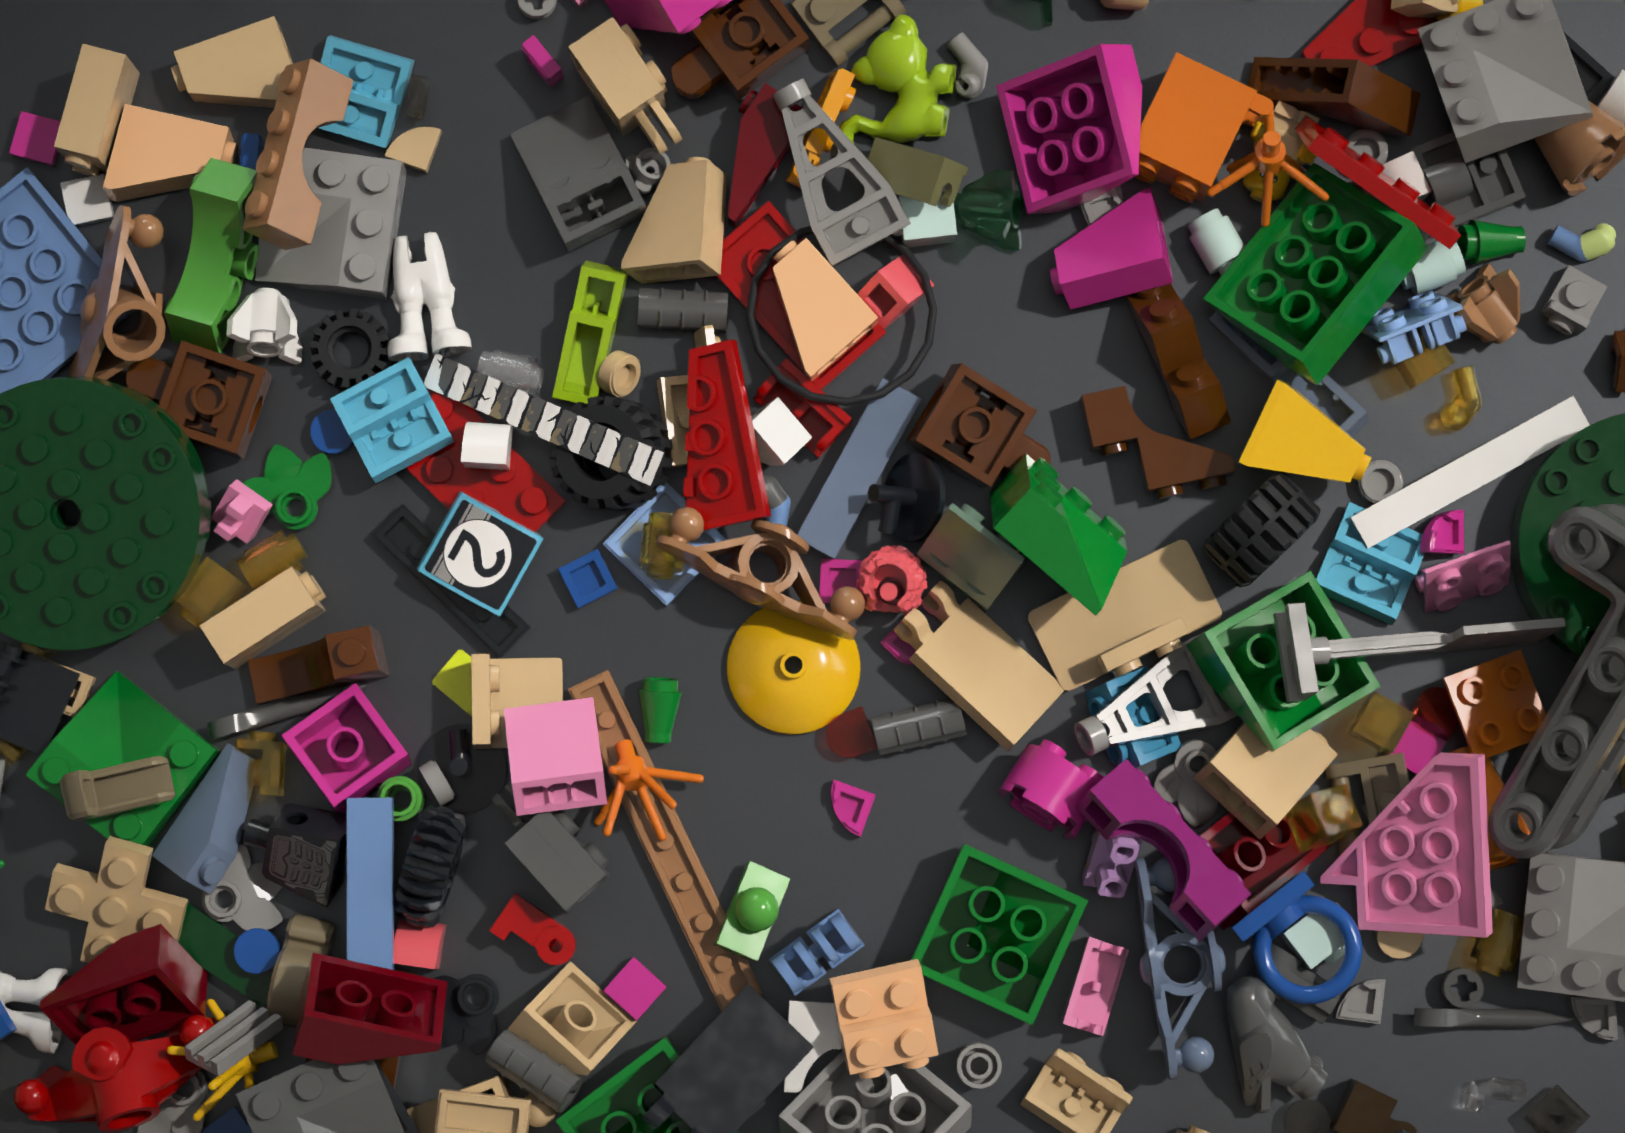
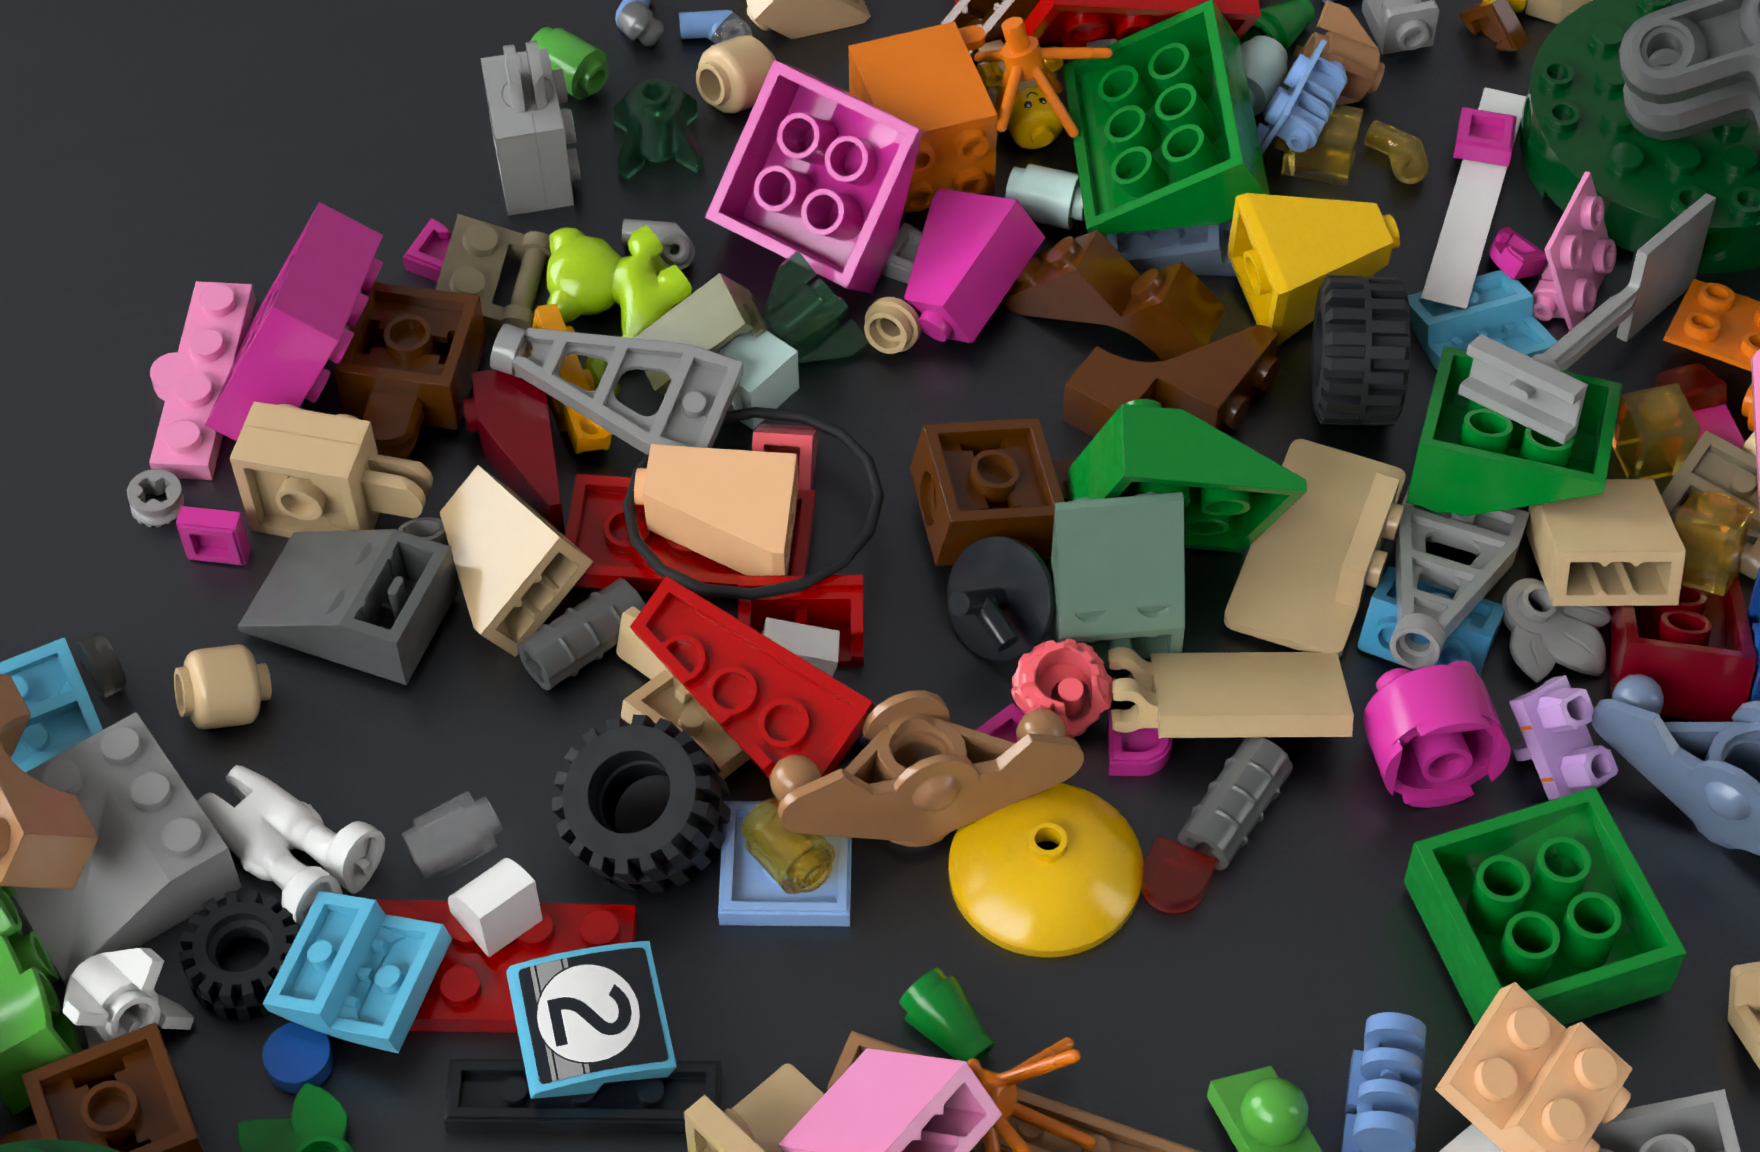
camera: 40 degrees left, 30 degrees down
tan tile [384,127,442,173] -> none
sticker [424,353,664,486] -> none
lime slope [552,260,628,404] -> none
blue tile [558,548,619,609] -> none
tan tile [598,350,641,397] -> none
sand blue slope [797,378,922,559] -> none
dark pink tile [831,780,876,837] -> none
light grey wheel [955,1042,1002,1089] -> none
bright pink hinge [1060,937,1129,1036] -> none
magenta arch [1076,759,1251,942] -> none
light grey tile [1357,460,1403,505] -> none
none -> tan head [174,644,272,730]
none -> tan plate [864,297,921,354]
none -> dark pink tile [1453,107,1517,167]

